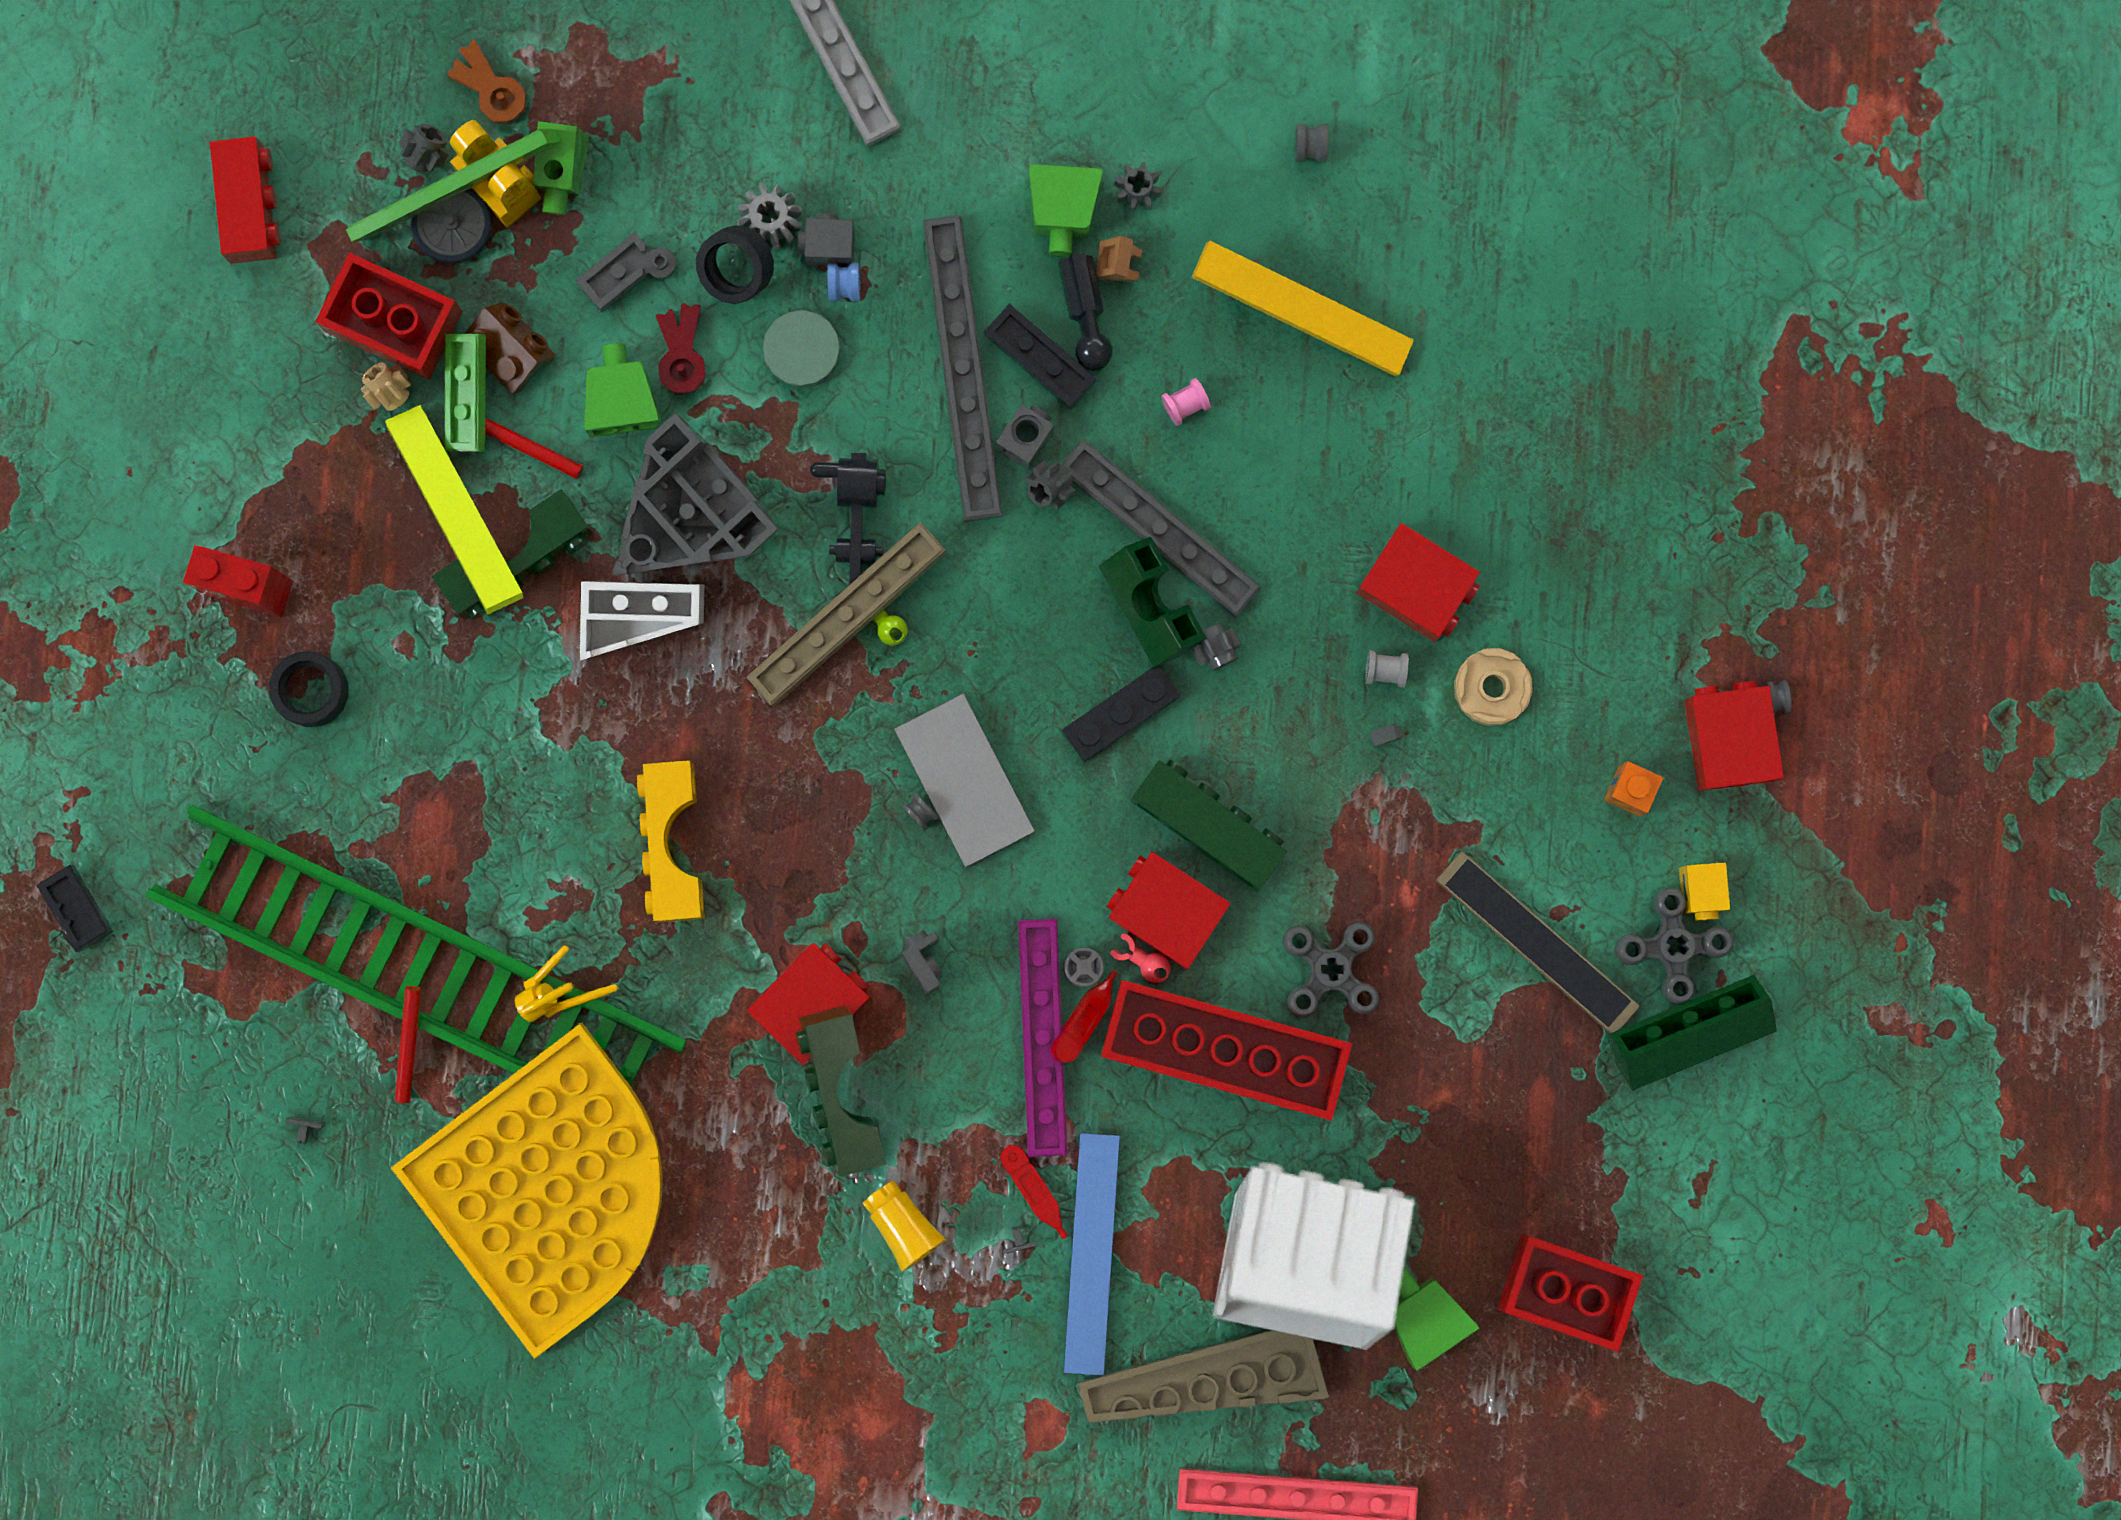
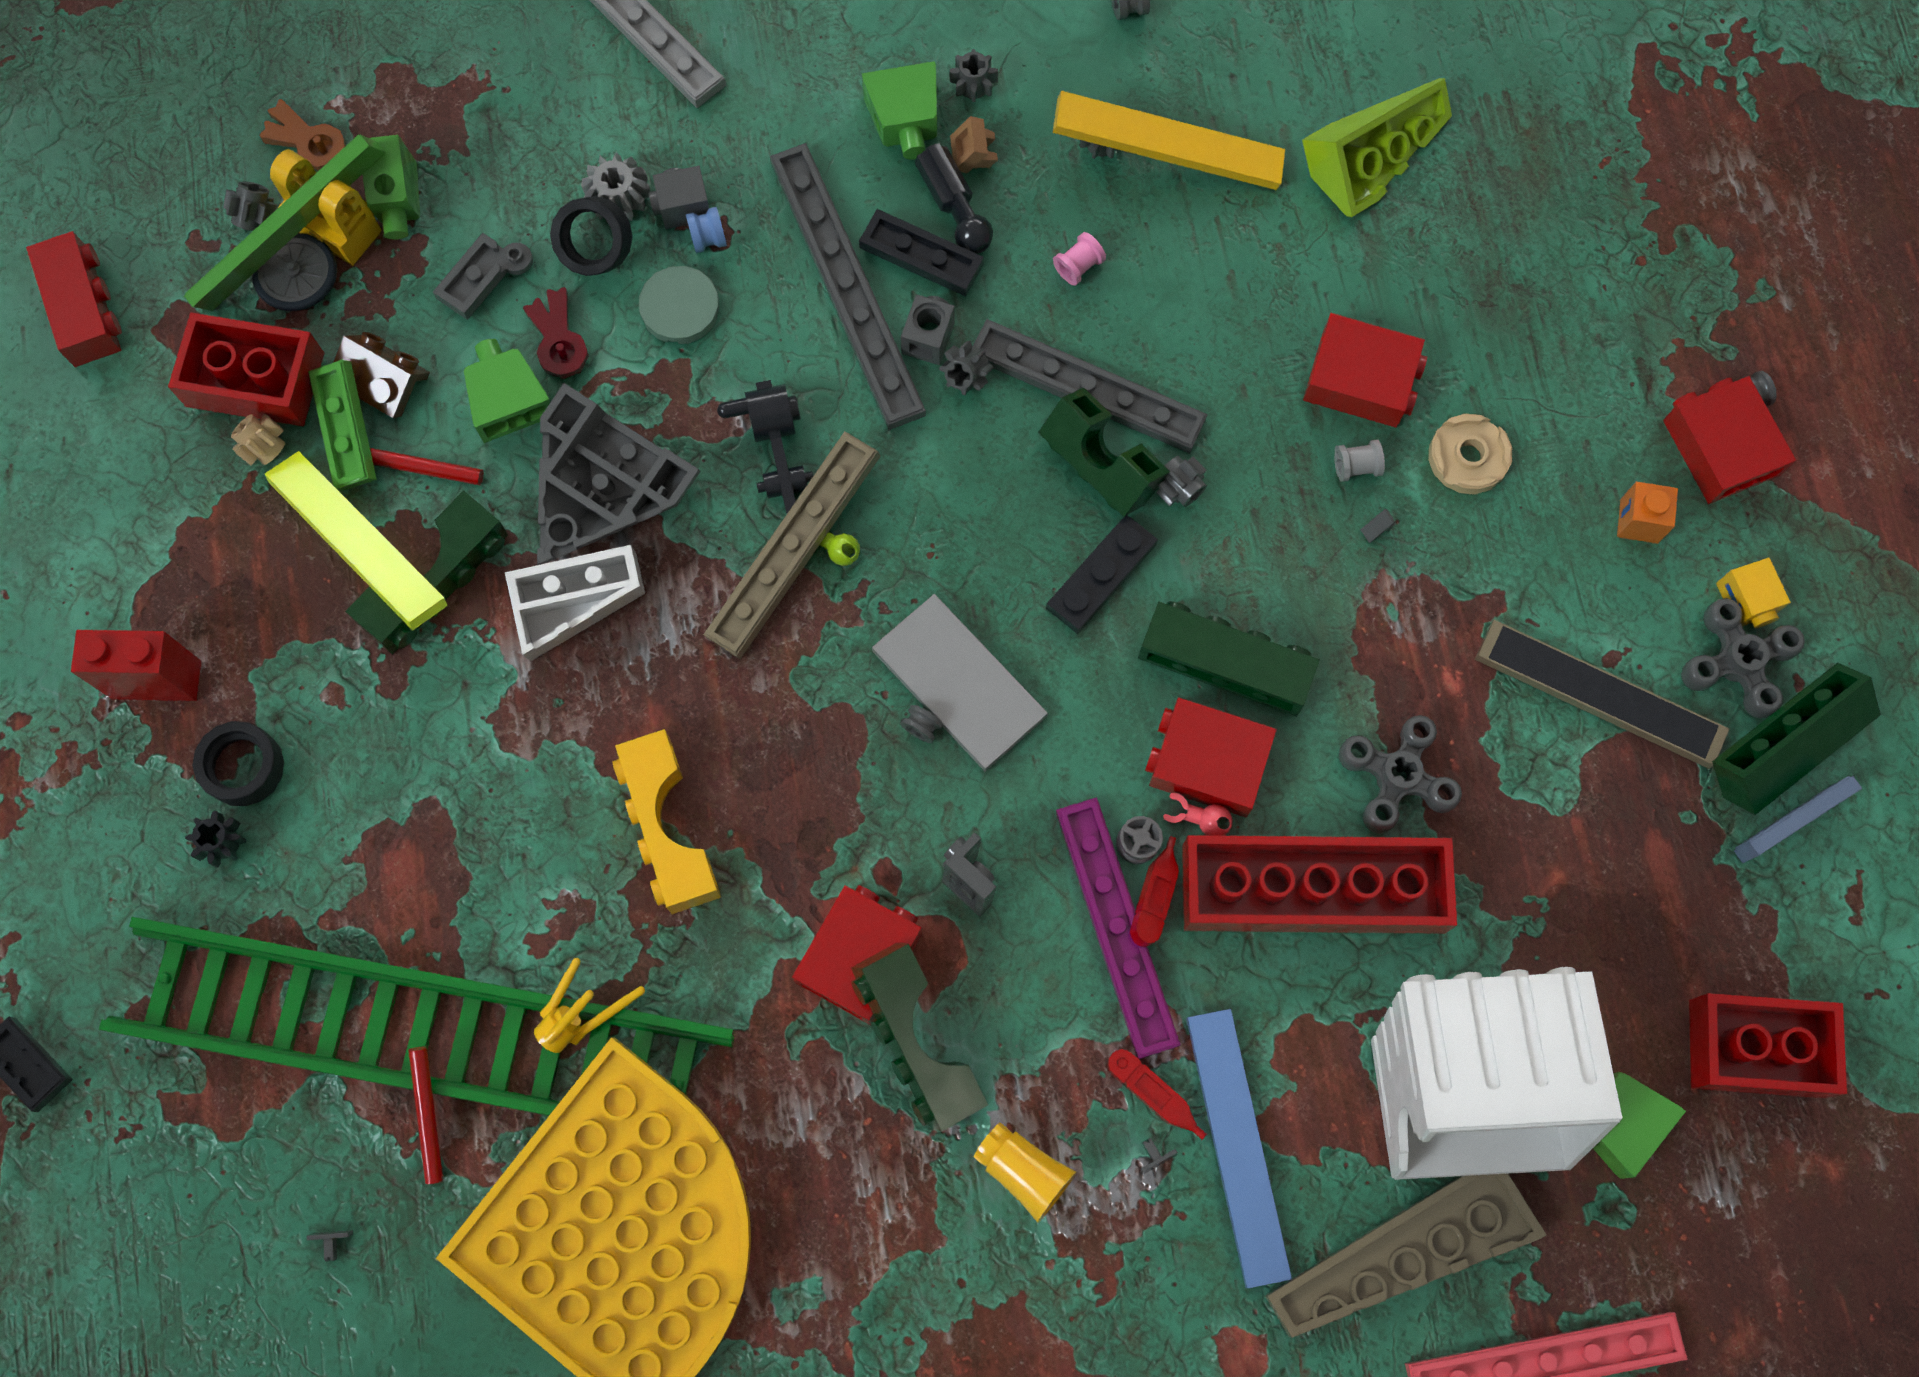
camera: 10 degrees left, 10 degrees down
none -> black gear [185,811,246,868]
none -> lime wedge [1302,78,1452,217]
none -> sand blue tile [1734,776,1862,863]

